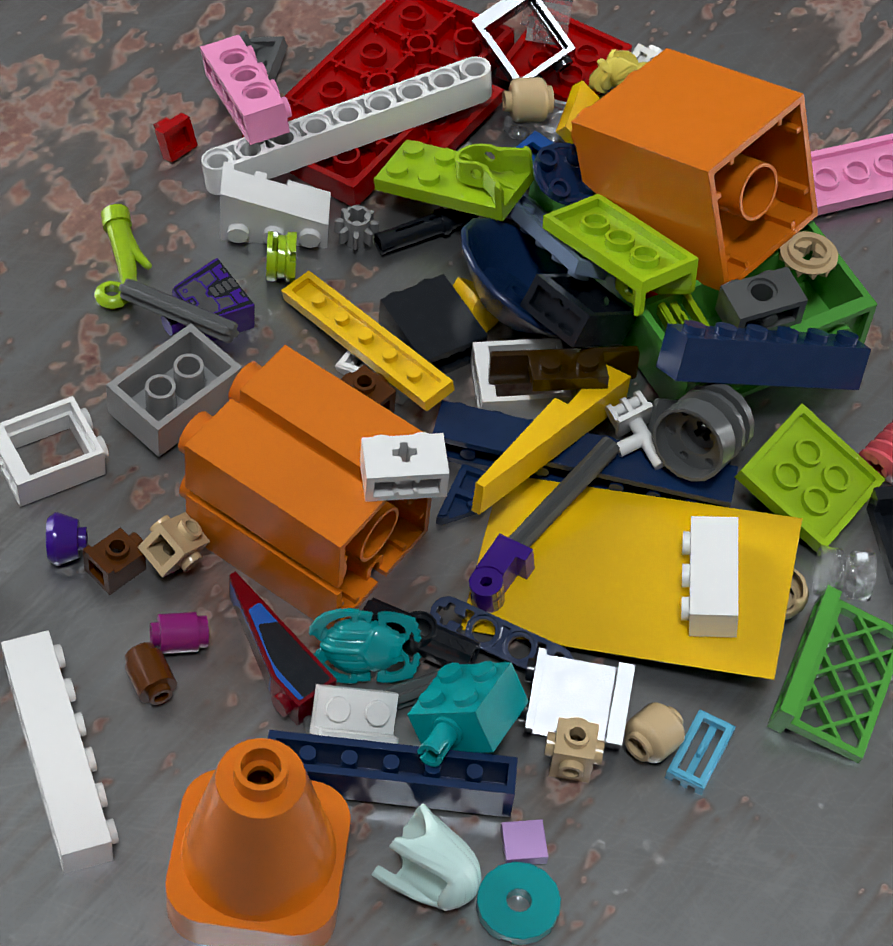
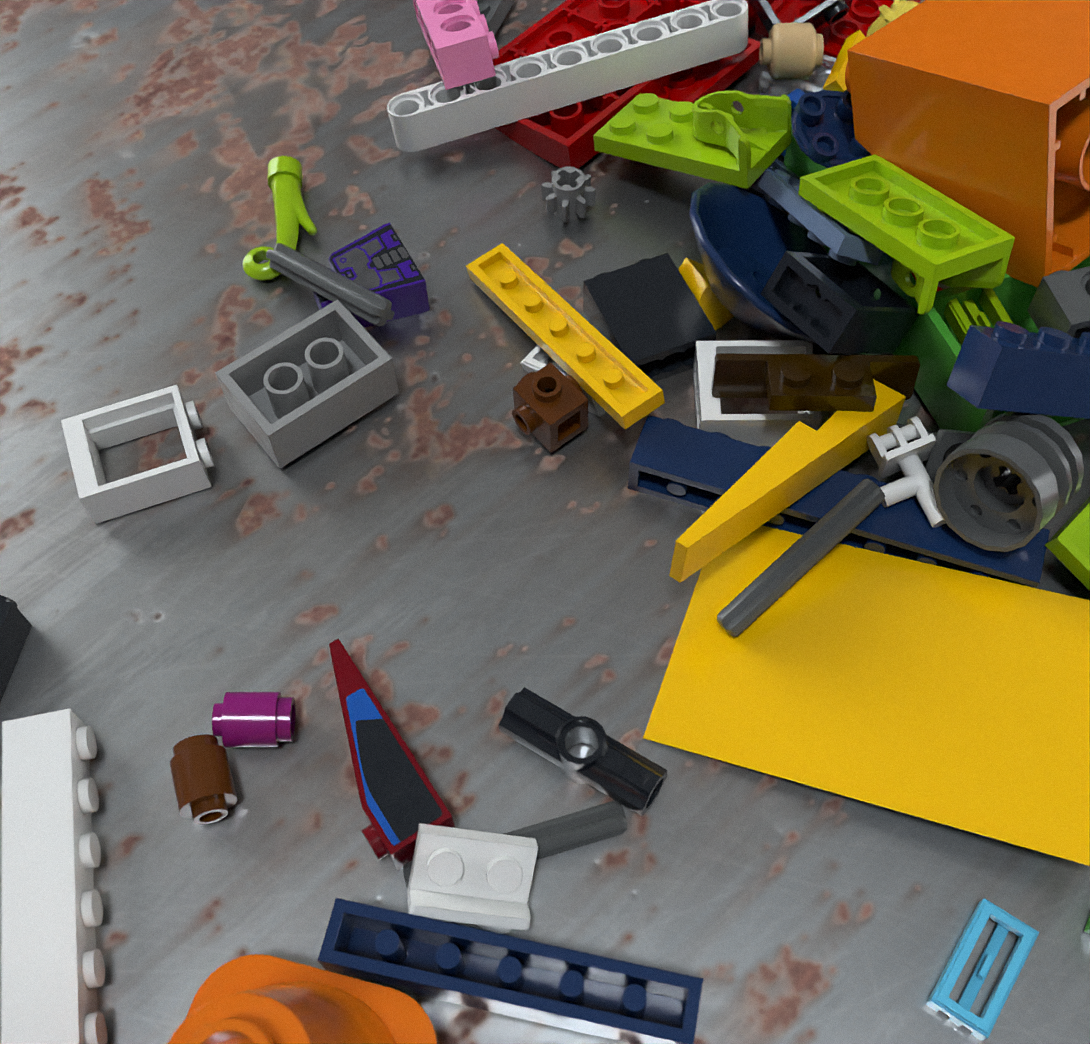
camera: 15 degrees right, 5 degrees up
dark purple cone [46,512,88,566] -> none
reddish brown brick [83,527,146,595] -> none
tan brick [138,512,210,577] -> none
red tile [153,113,198,163] -> none
orange brick [178,345,432,629] -> none
white wedge [220,161,331,248] -> none
lime wheel [266,231,297,282] -> none
teal shield [309,608,422,684] -> none
white brick [360,432,450,502] -> none
black pin [374,207,479,255] -> none
teal brick [407,661,529,767] -> none
dark blue beam [430,596,573,671] -> none
dark blue tile [436,463,486,525] -> none
dark purple leg [469,533,535,613] -> none
panel [518,648,635,750] -> none
tan brick [544,717,605,783] -> none
tan head [625,702,685,763] -> none
white brick [681,516,738,638] -> none

